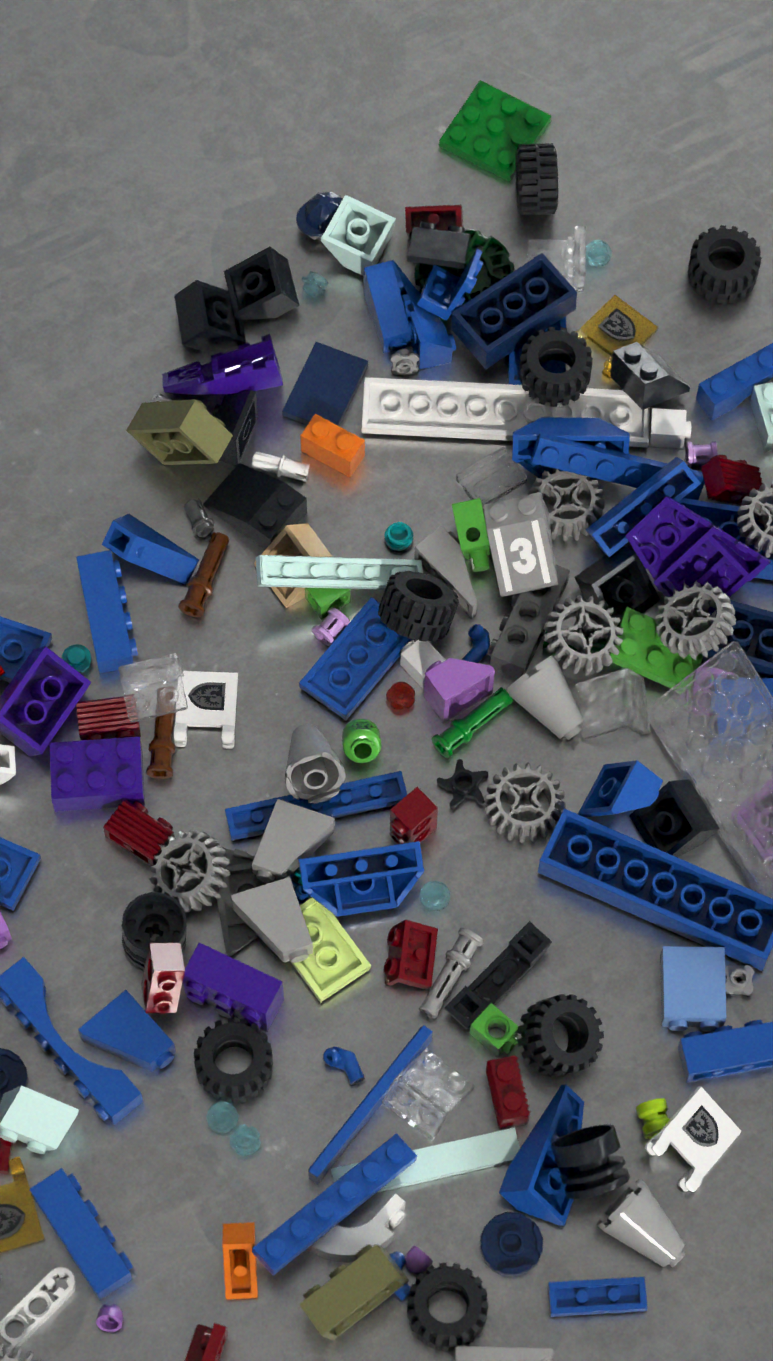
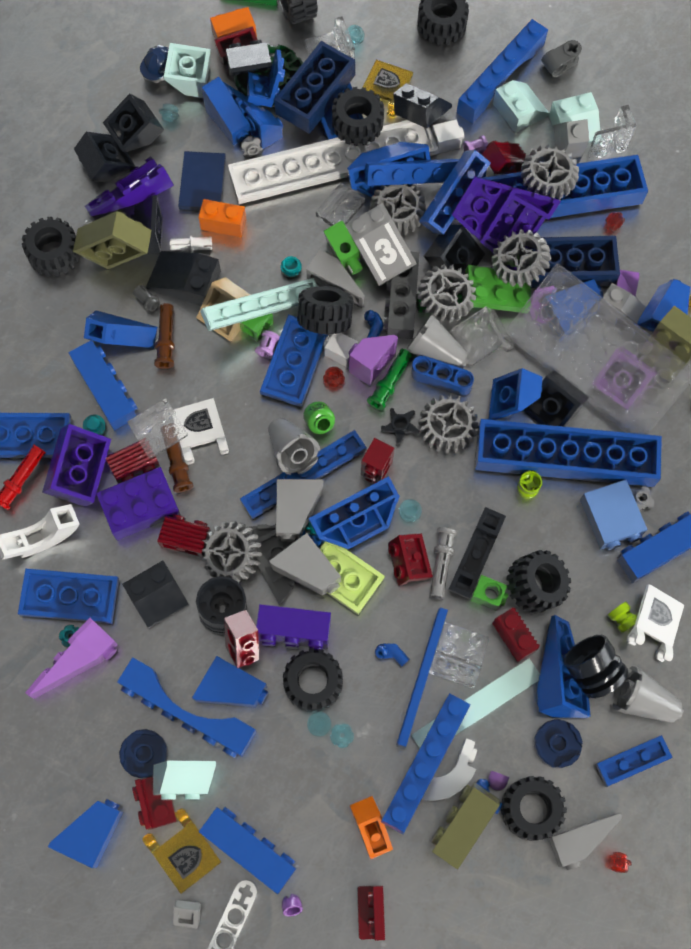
camera: 20 degrees left, 5 degrees up
none -> black tyre [22,217,80,277]
none -> black slope [122,560,189,629]
none -> orange brick [210,7,257,39]
none -> blue beam [411,355,474,396]
none -> lime wheel [517,471,542,499]

